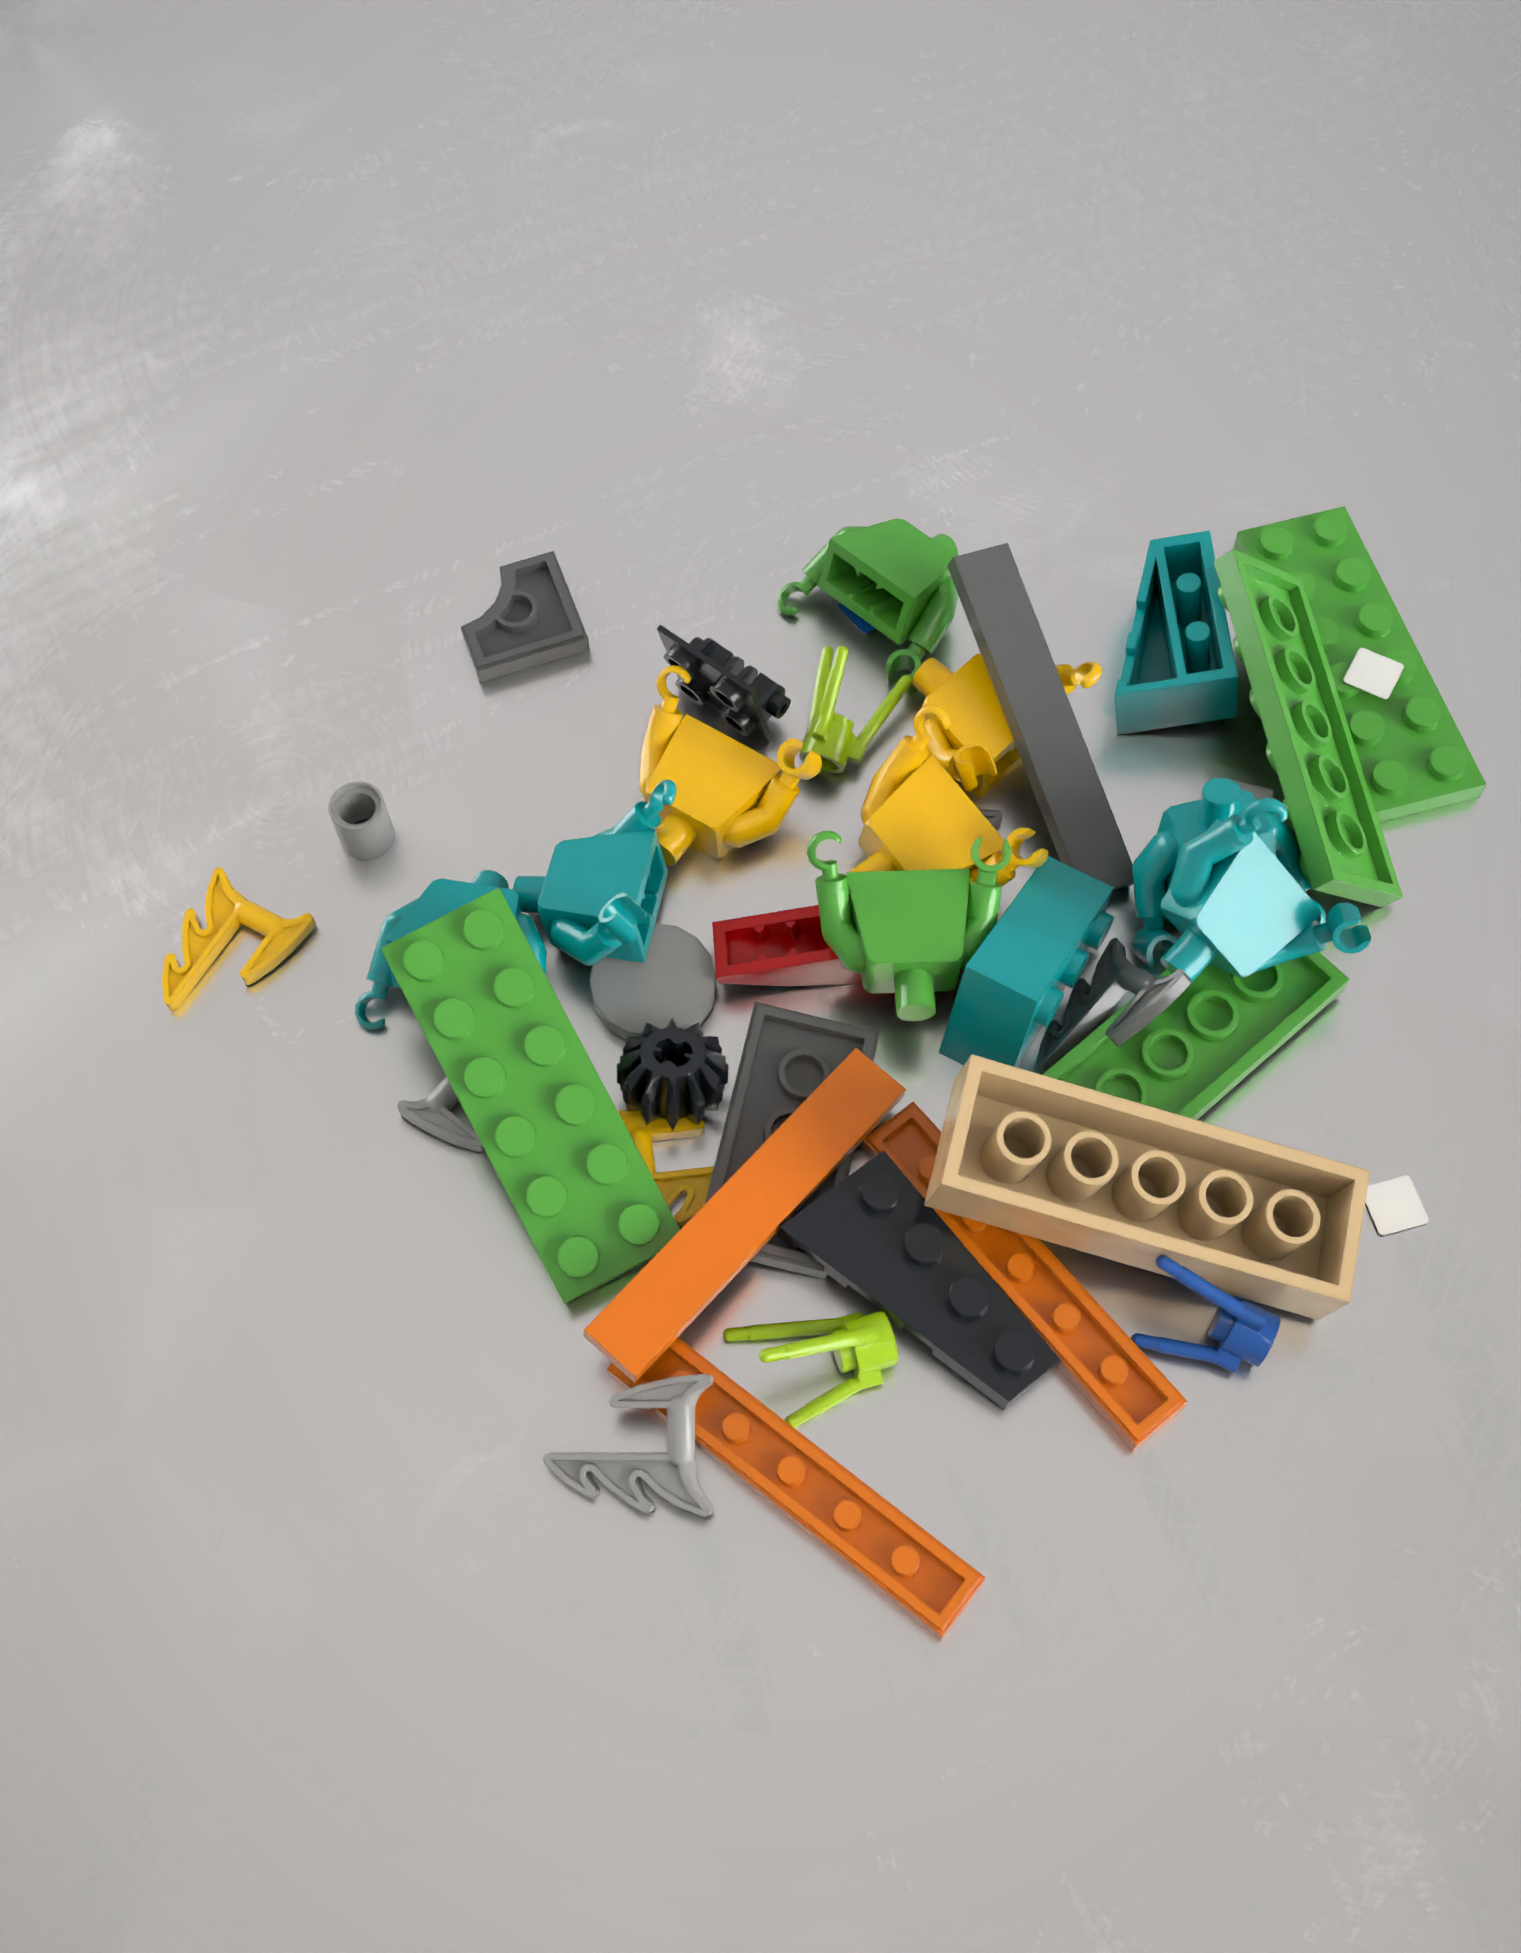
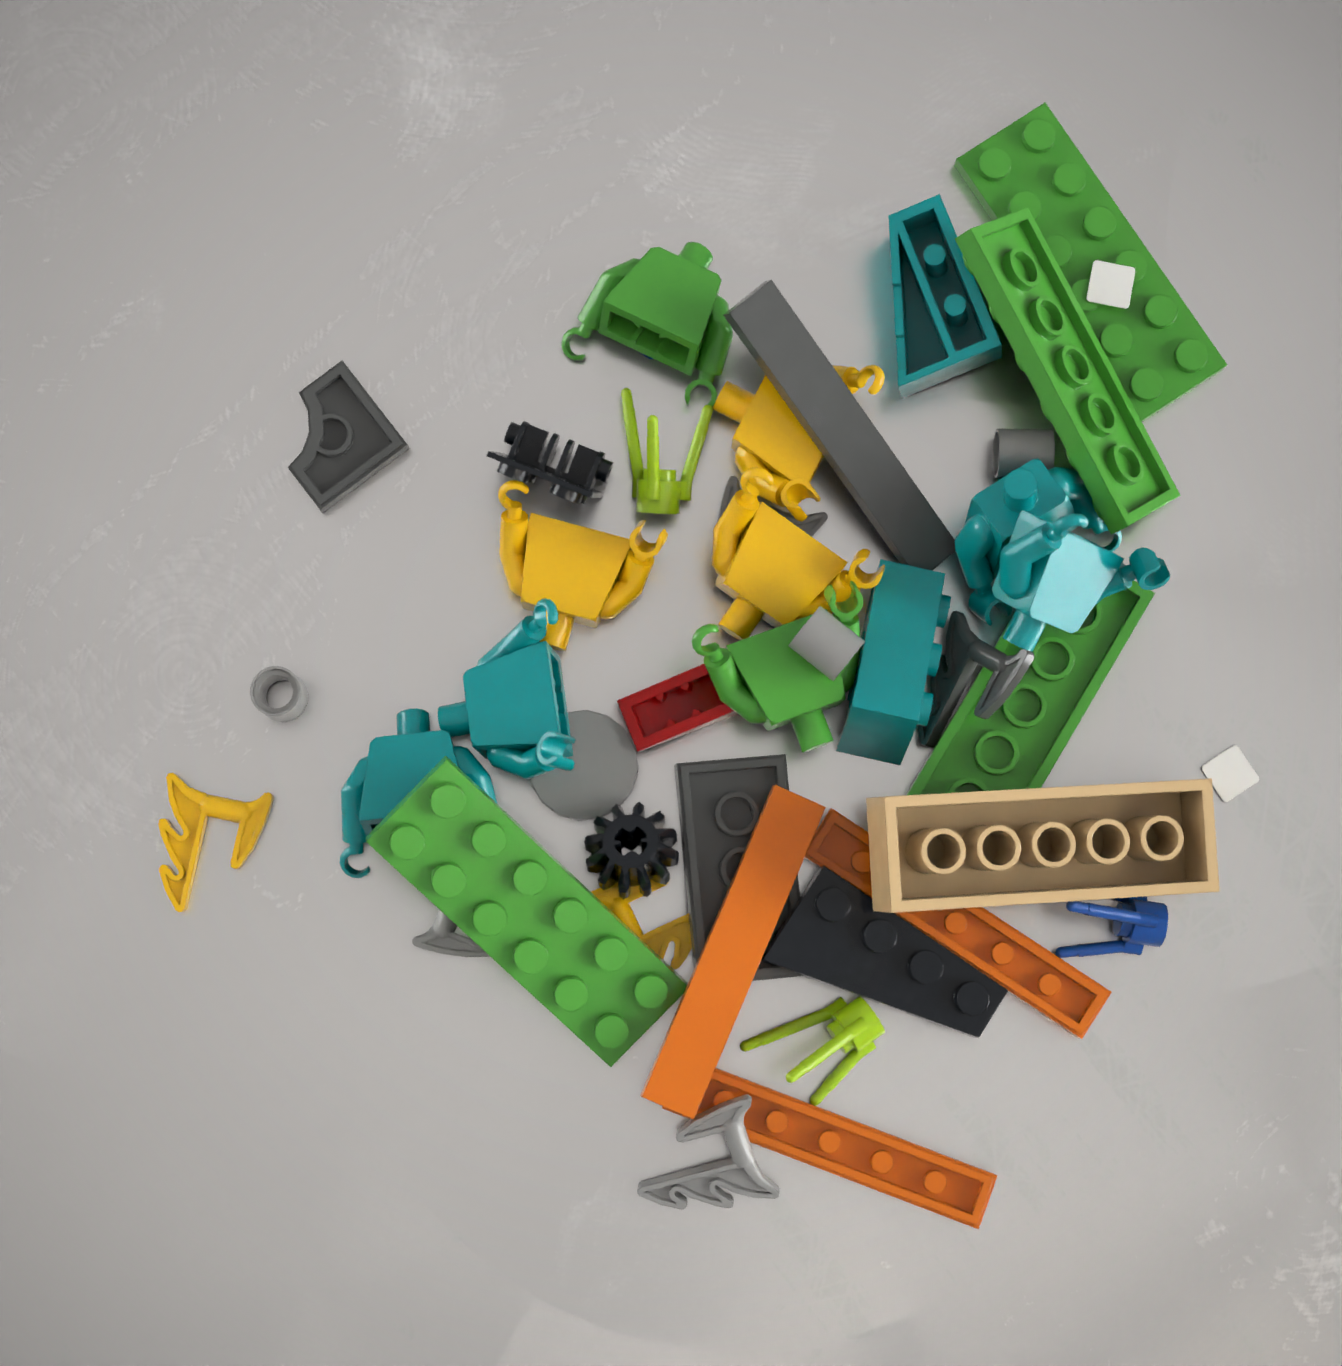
camera: 25 degrees left, 20 degrees up
none -> light grey beam [788,606,865,681]

